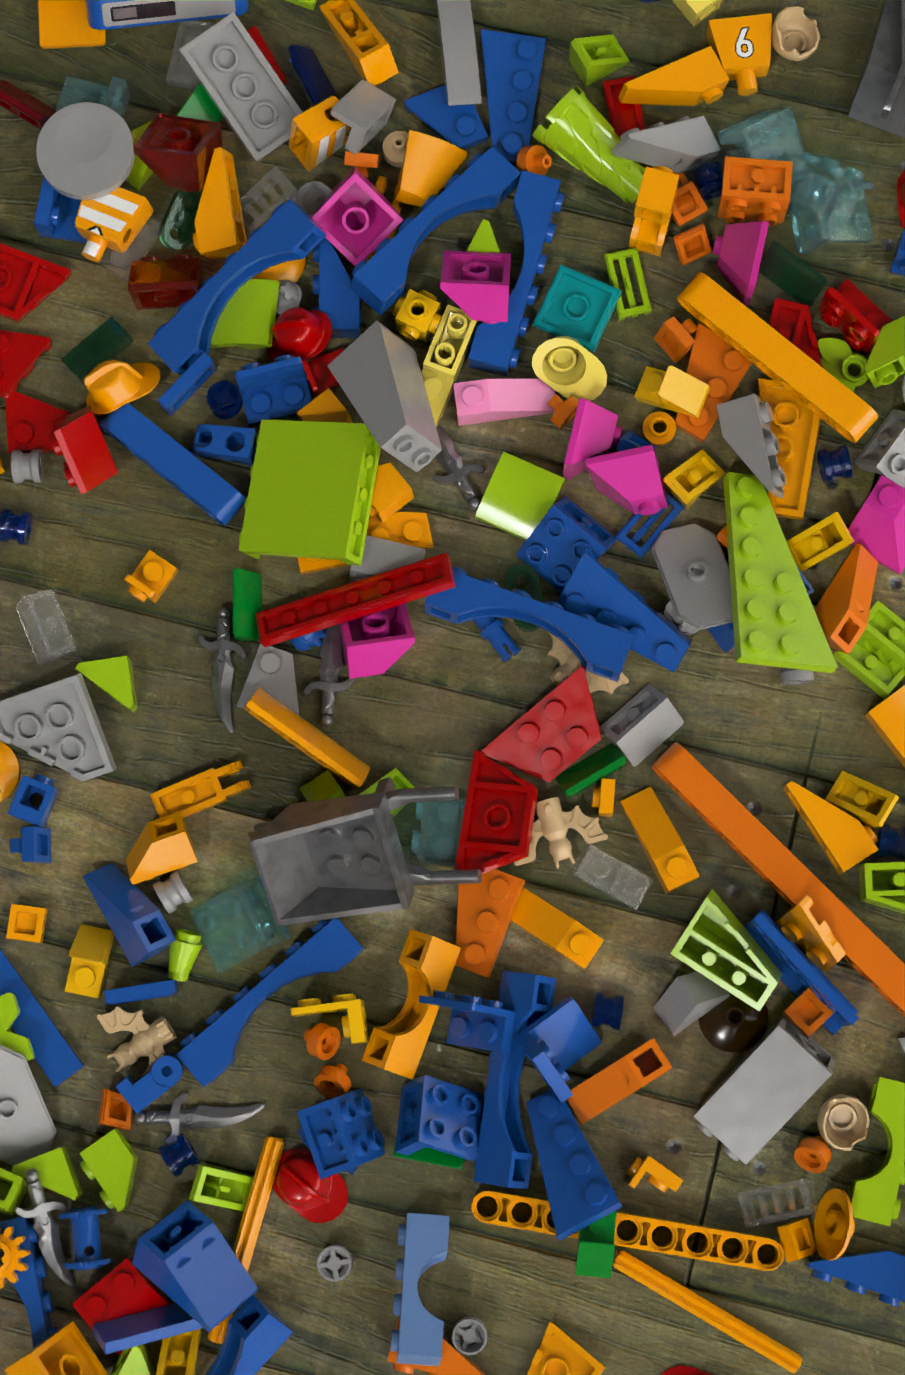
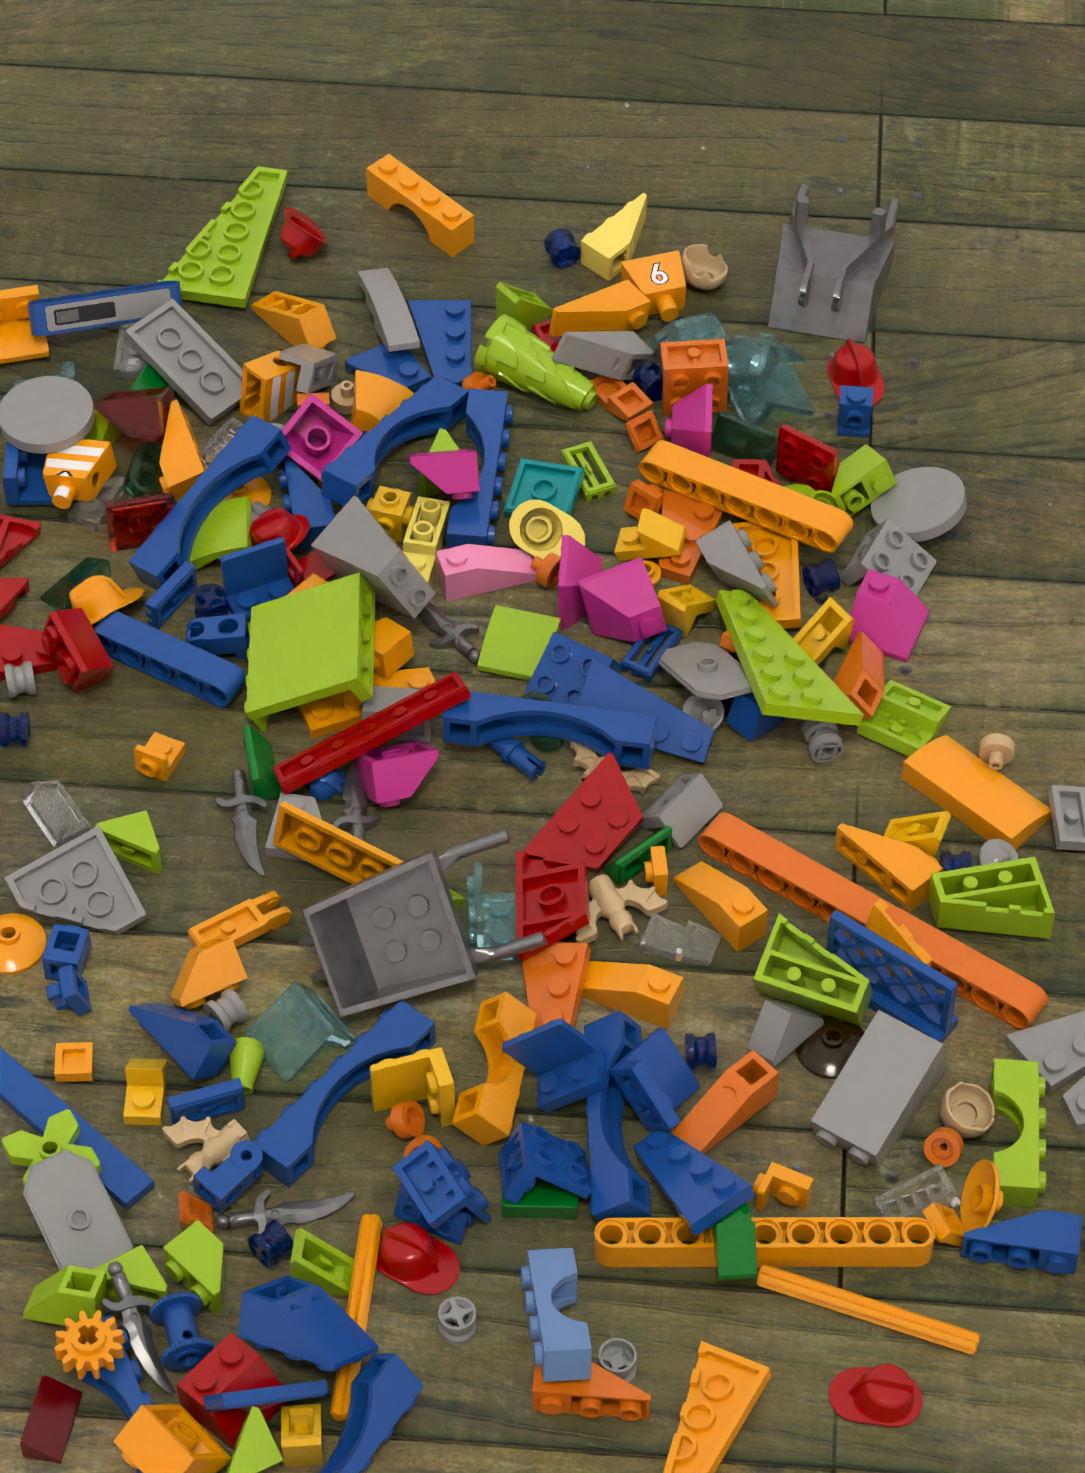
camera: 15 degrees left, 30 degrees down
clear blue slope [288,44,340,106] -> none
light orange arch [628,166,680,257] -> none
orange tile [783,988,833,1039] -> none

